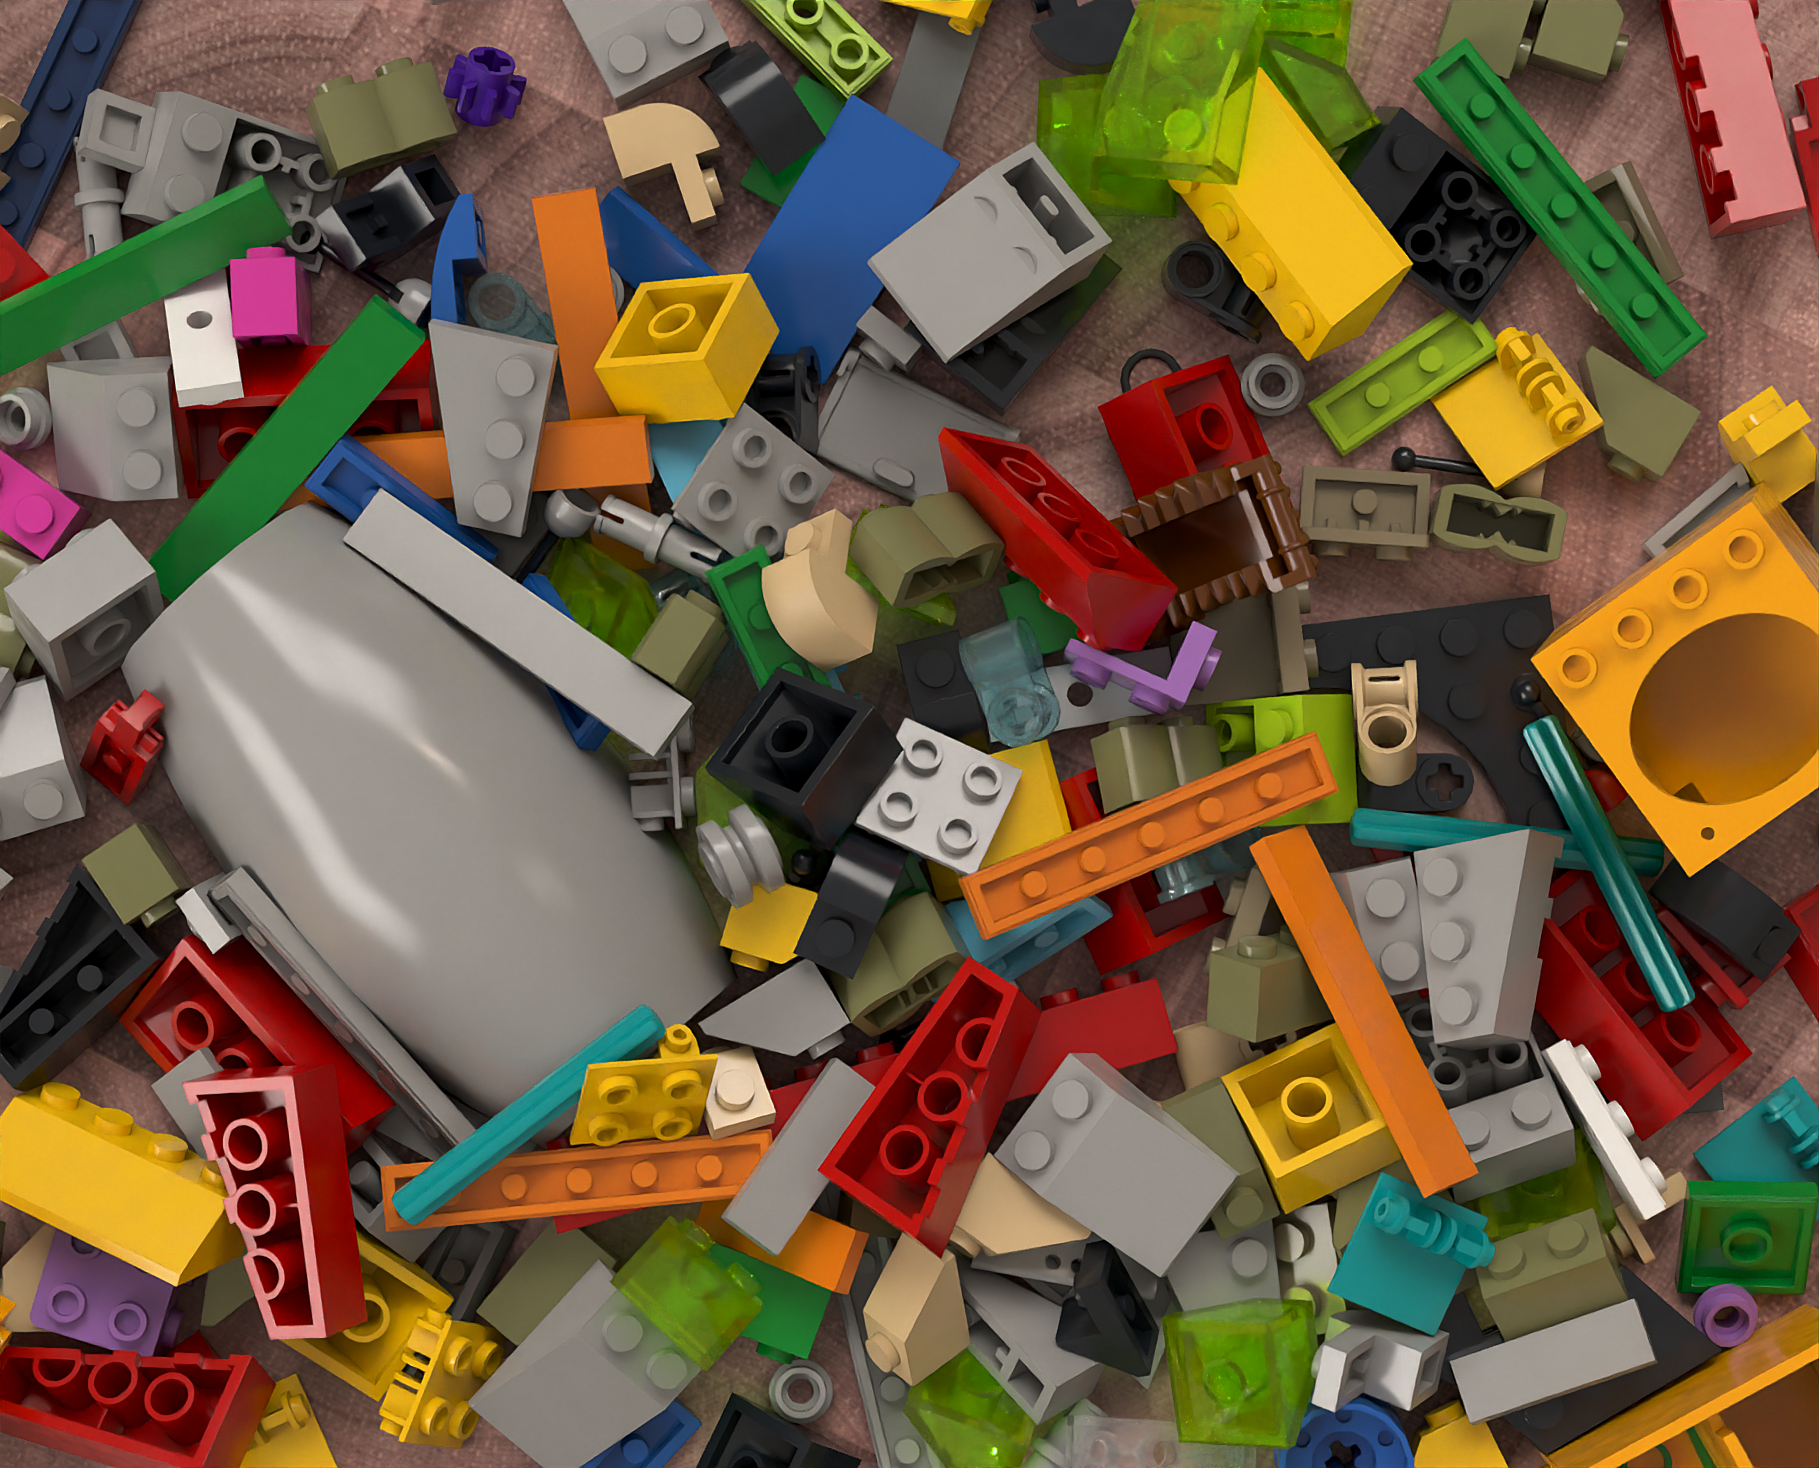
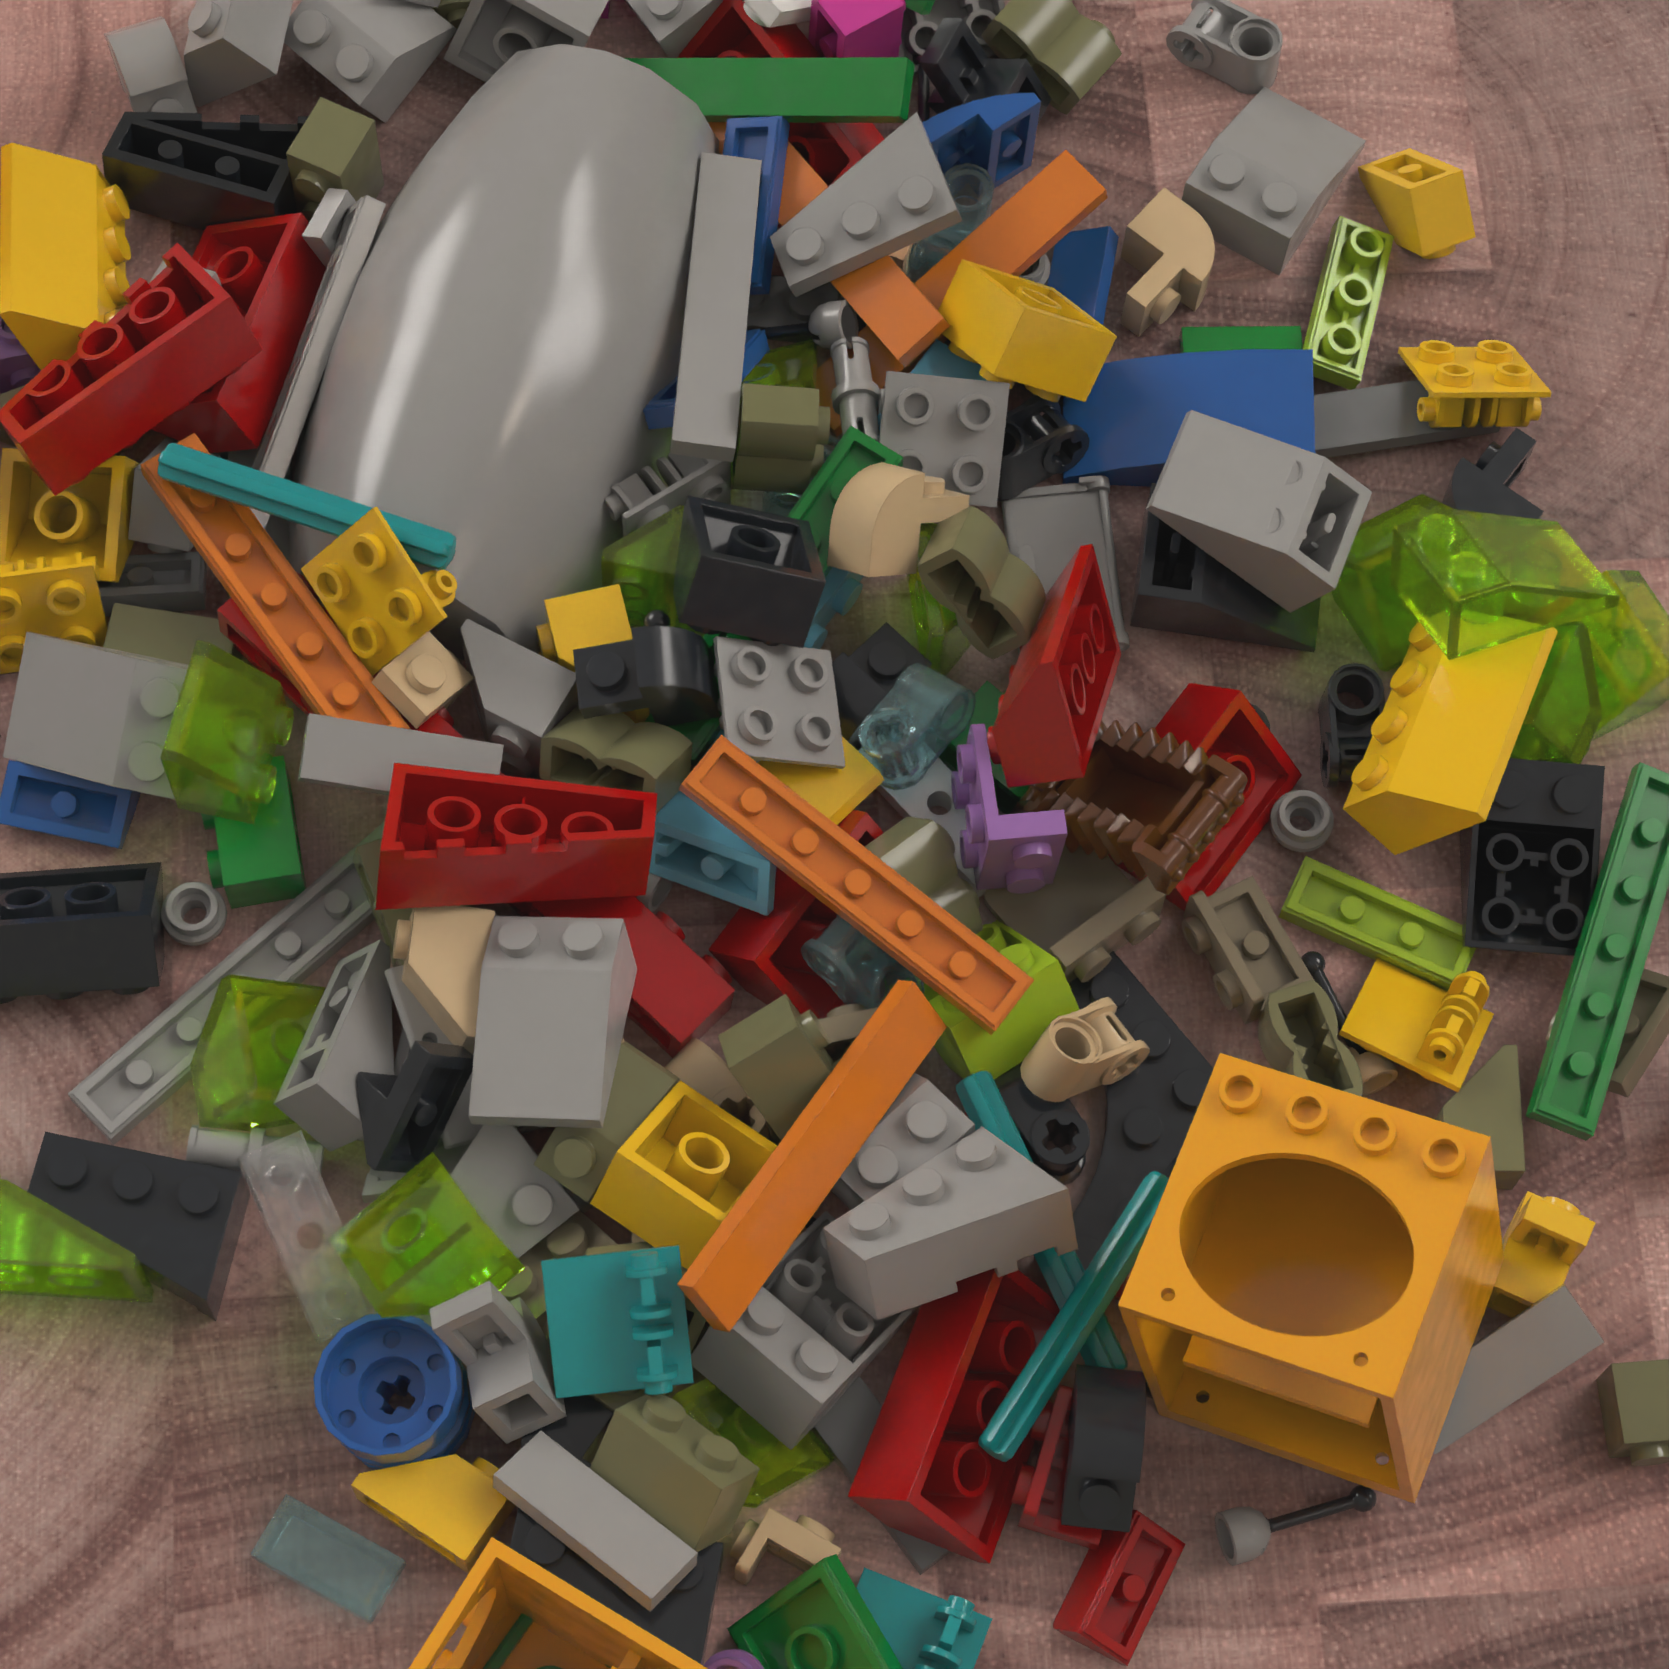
camera: 55 degrees right, 20 degrees down
red hinge [79,689,165,807] -> none
dark purple gear [443,47,527,127] -> none
orange tile [692,1198,869,1295] -> none
light grey wheel [696,804,785,909] -> none
black brick [698,40,826,176] -> none
light grey plate [856,305,924,374] -> none
tan slope [863,1233,971,1387] -> none
white tile [1540,1039,1668,1222] -> none

